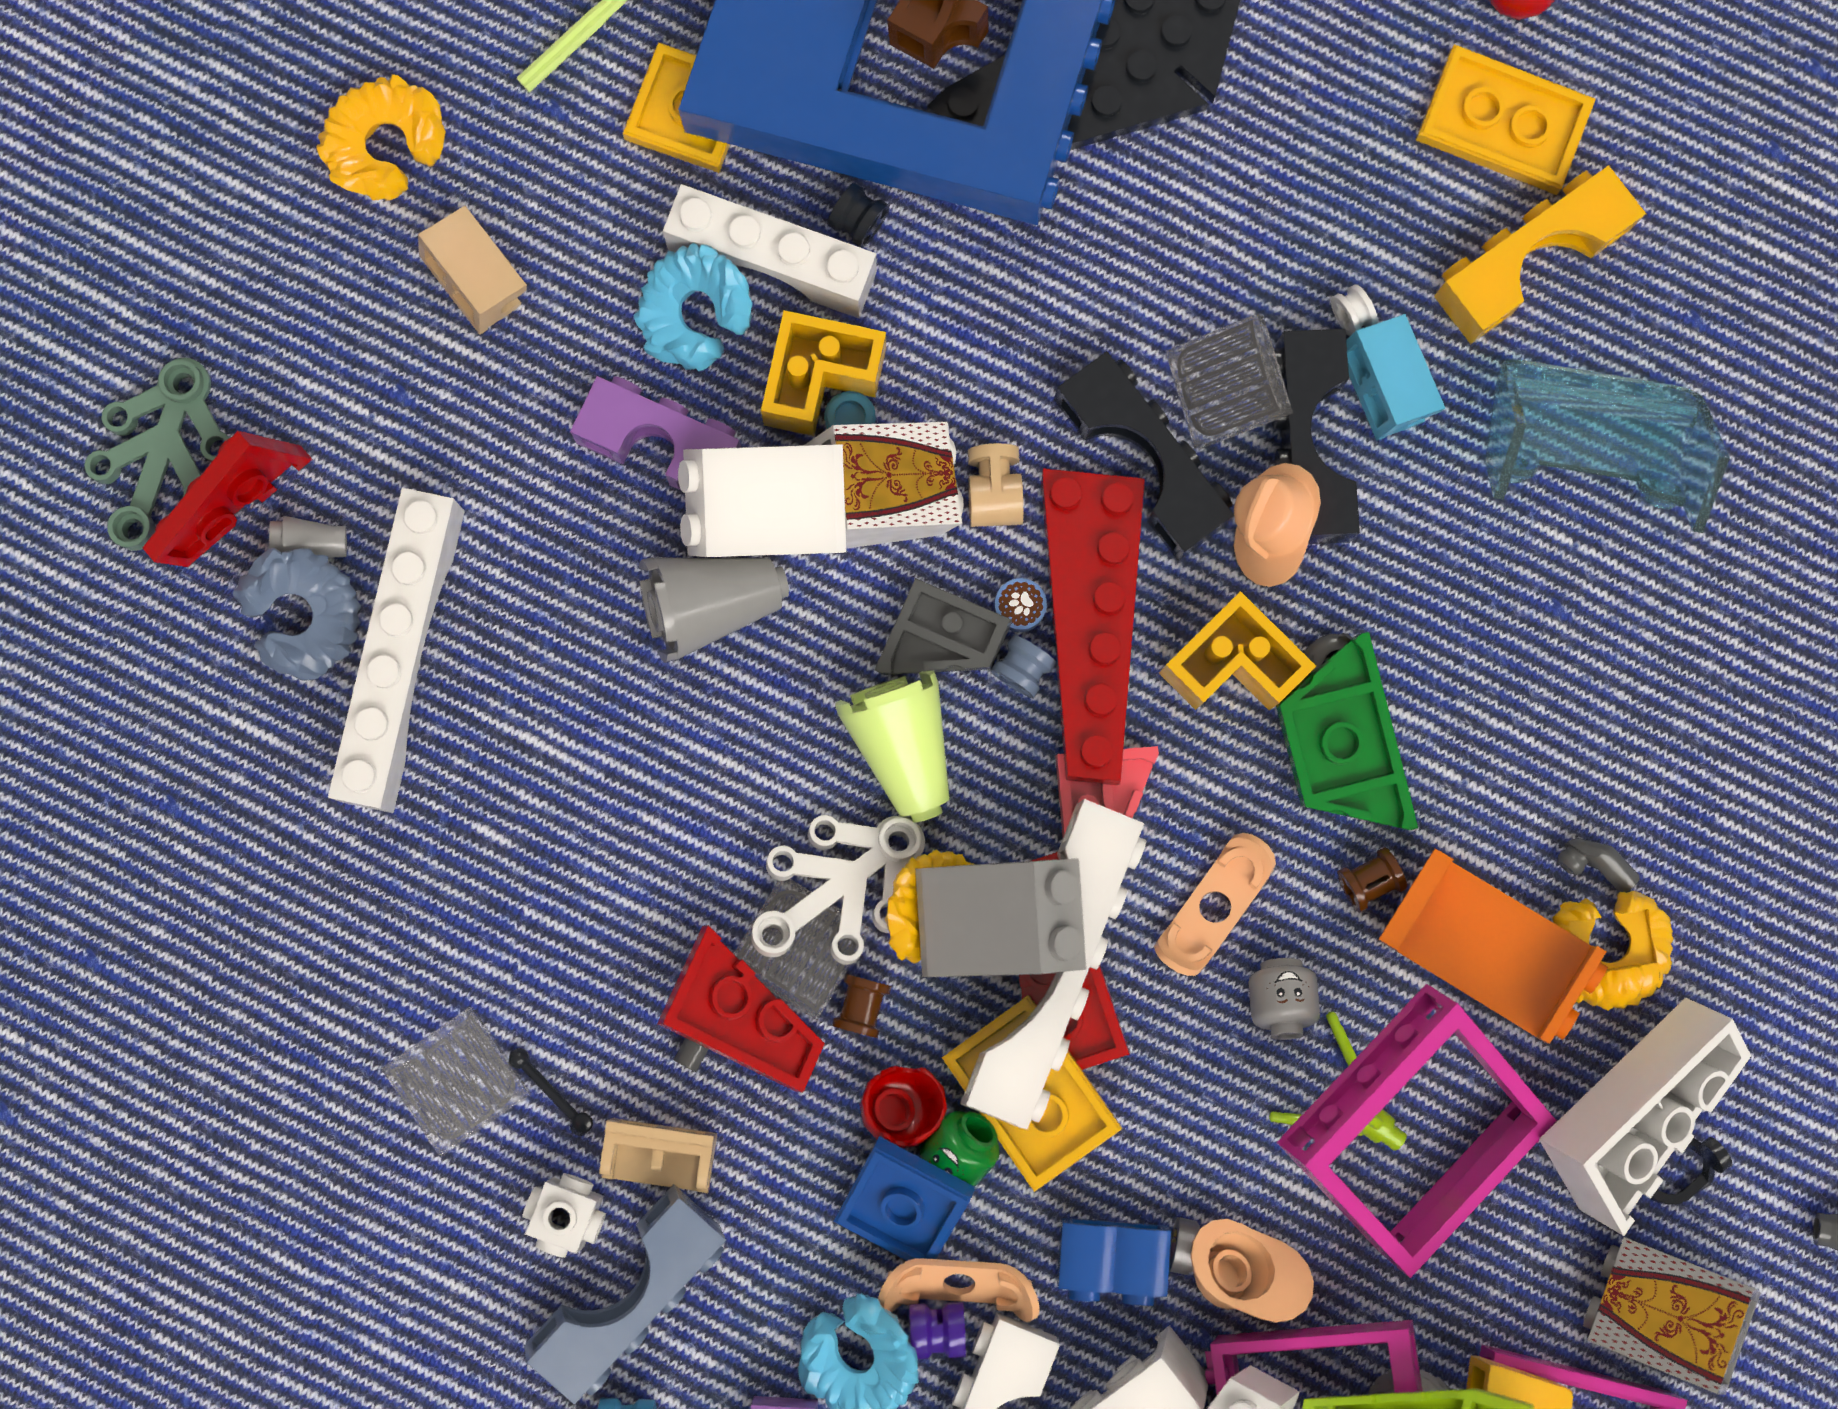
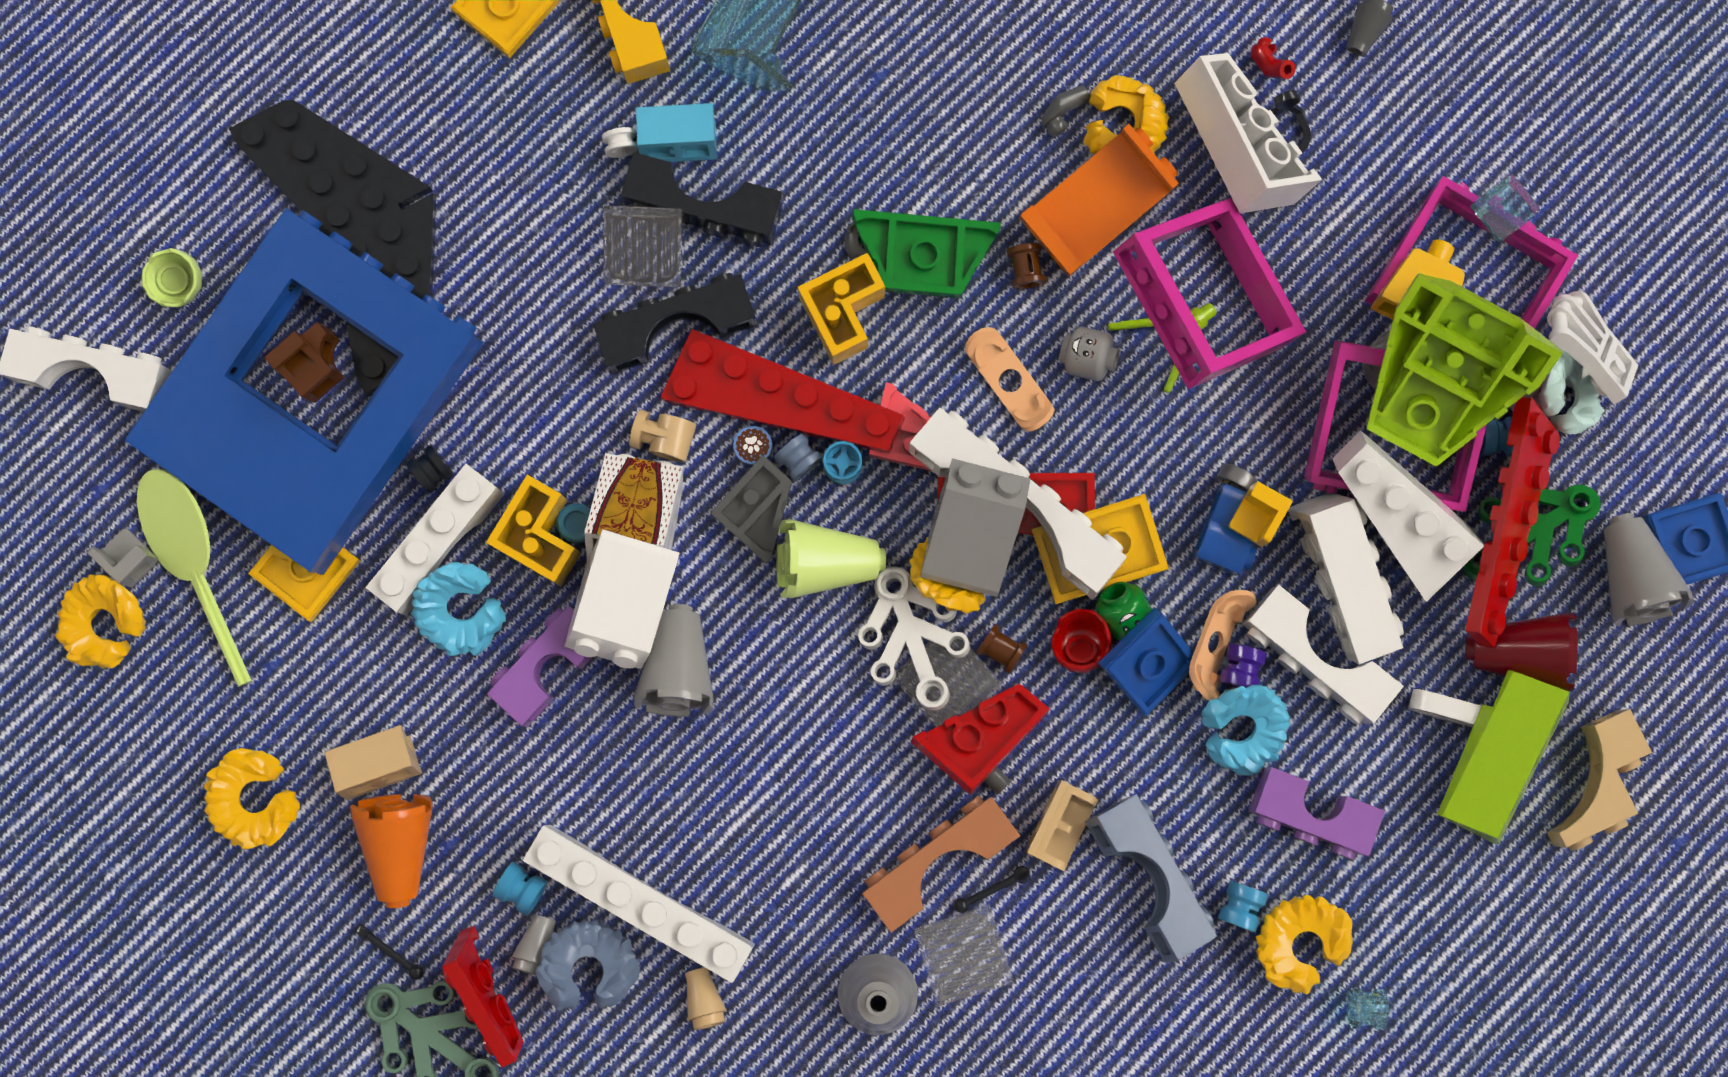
camera: 65 degrees left, 0 degrees up
white brick [523,1173,606,1258] -> none
light nougat piece [1191,1219,1314,1323] -> none
light nougat piece [1234,463,1321,587] -> none
slope [1583,1237,1761,1395] -> none
none -> orange cone [350,794,433,908]
none -> black hinge [354,923,424,980]
none -> dark azure wheel [492,861,548,916]
none -> tan cone [685,967,727,1030]
none -> dark azure wheel [823,441,862,485]
none -> light grey cone [838,954,918,1035]
none -> nougat arch [862,795,1020,933]
none -> yellow panel [1228,481,1293,547]
none -> red arm [1251,37,1296,79]

